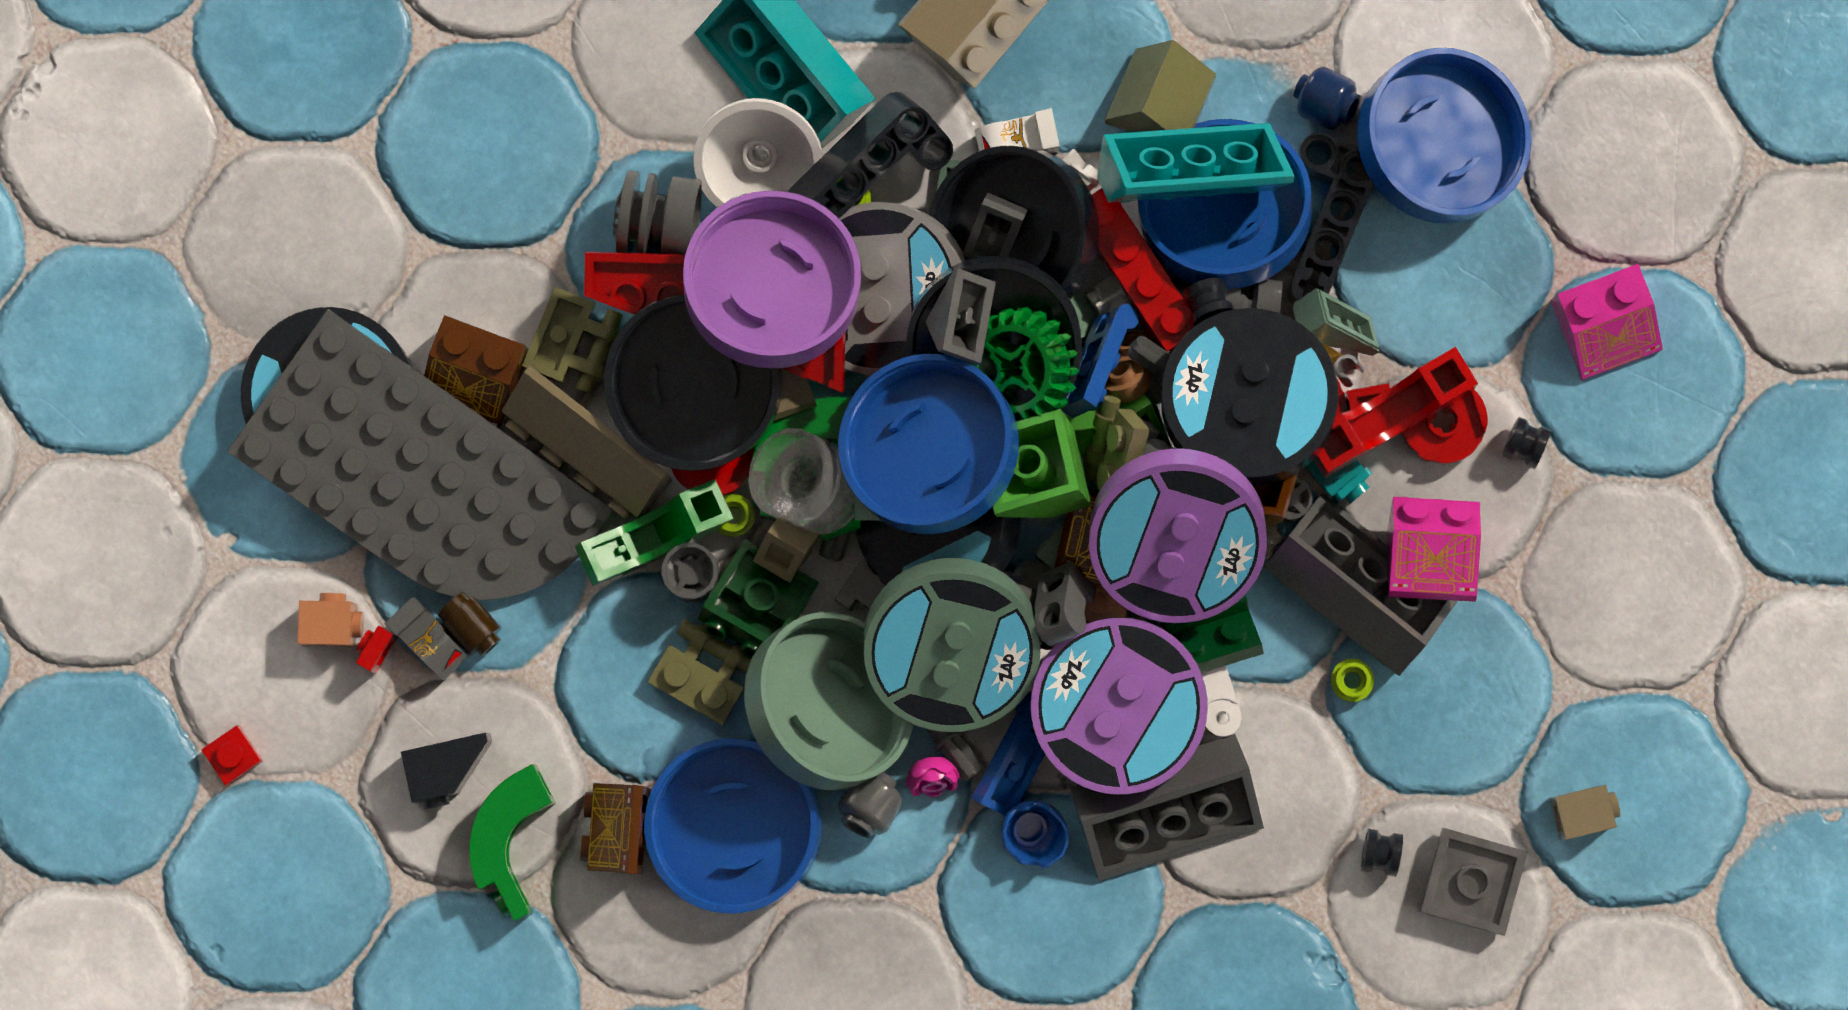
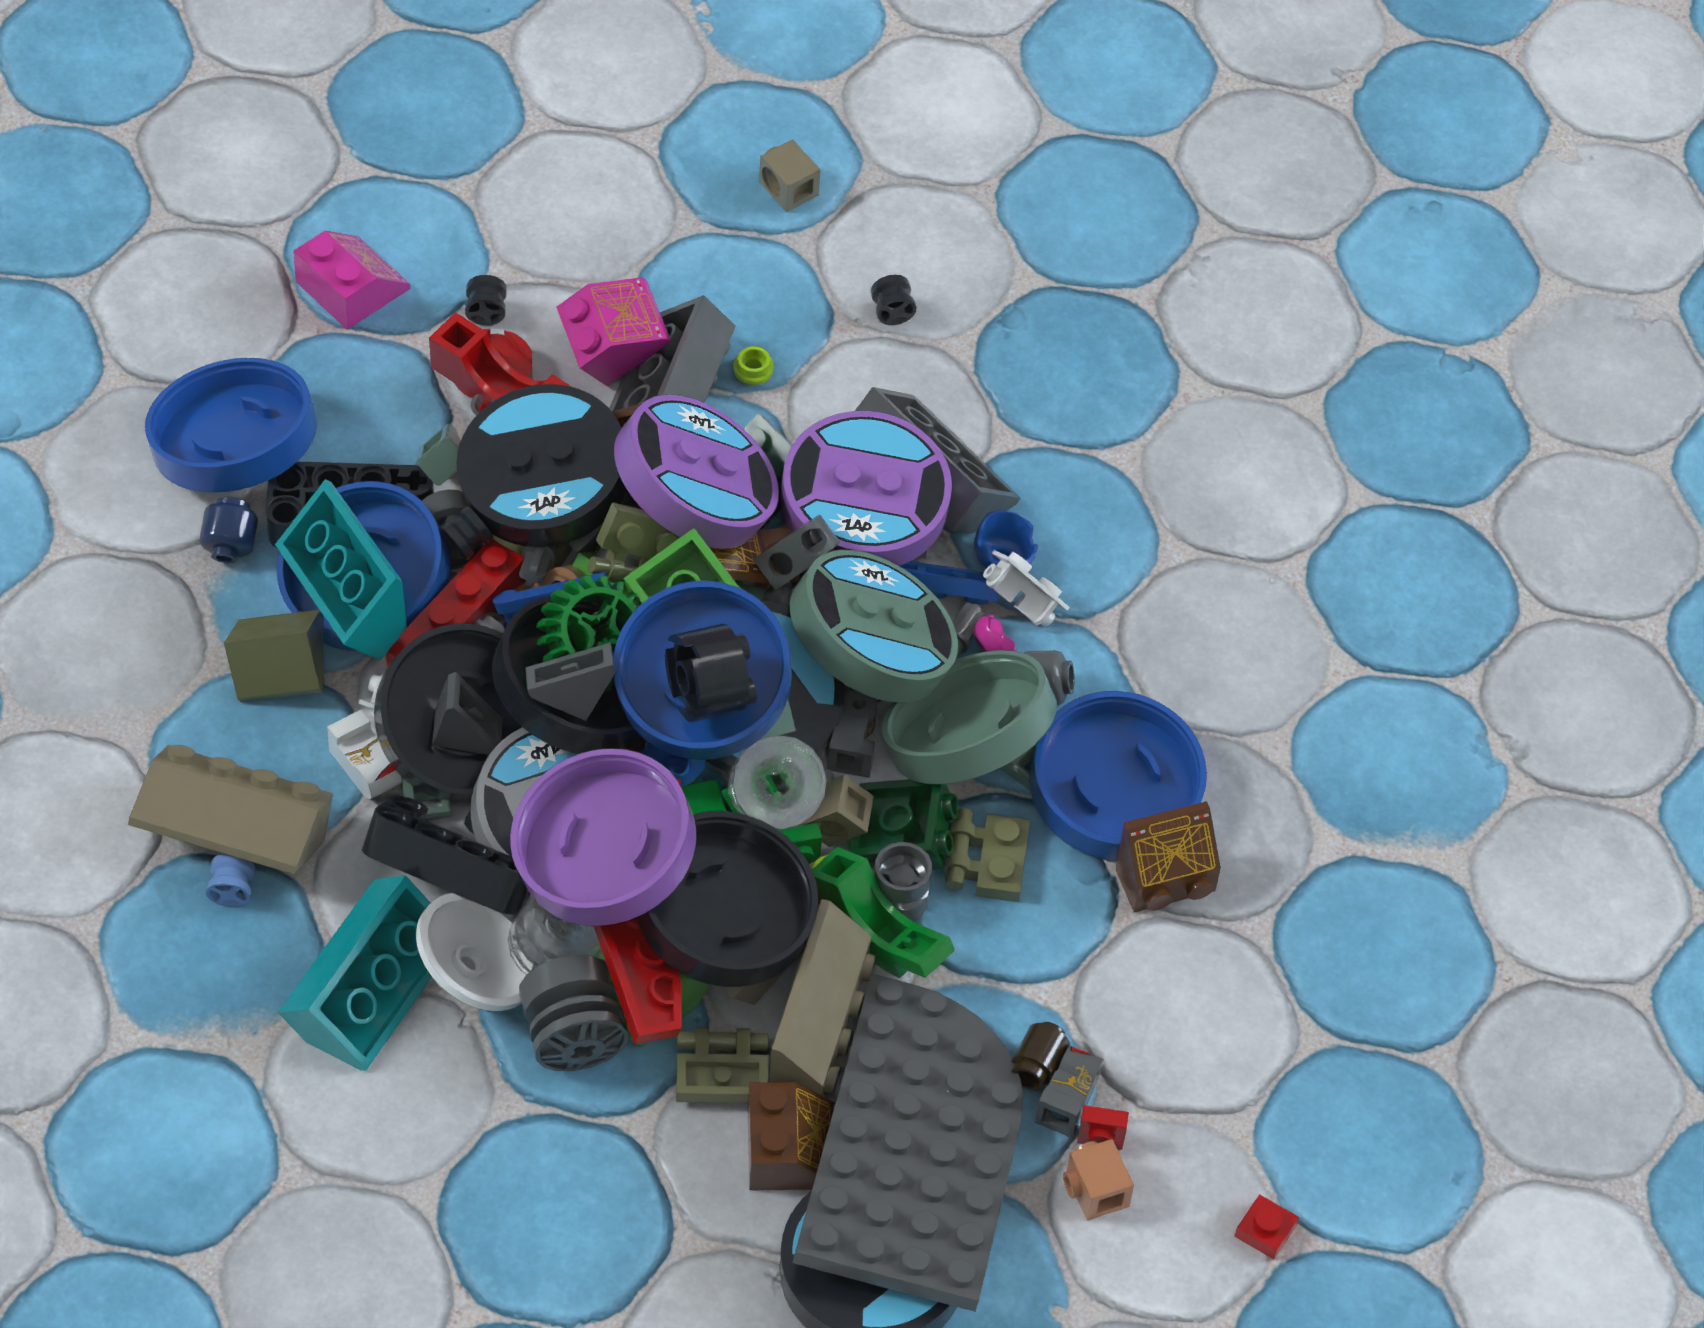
camera: 120 degrees left, 30 degrees down
black slope [401,732,492,810] -> none
green arch [469,764,556,921] -> none
flat silver plate [1419,828,1528,936] -> none
none -> black brick [665,623,757,722]
none -> white hinge [983,550,1070,627]

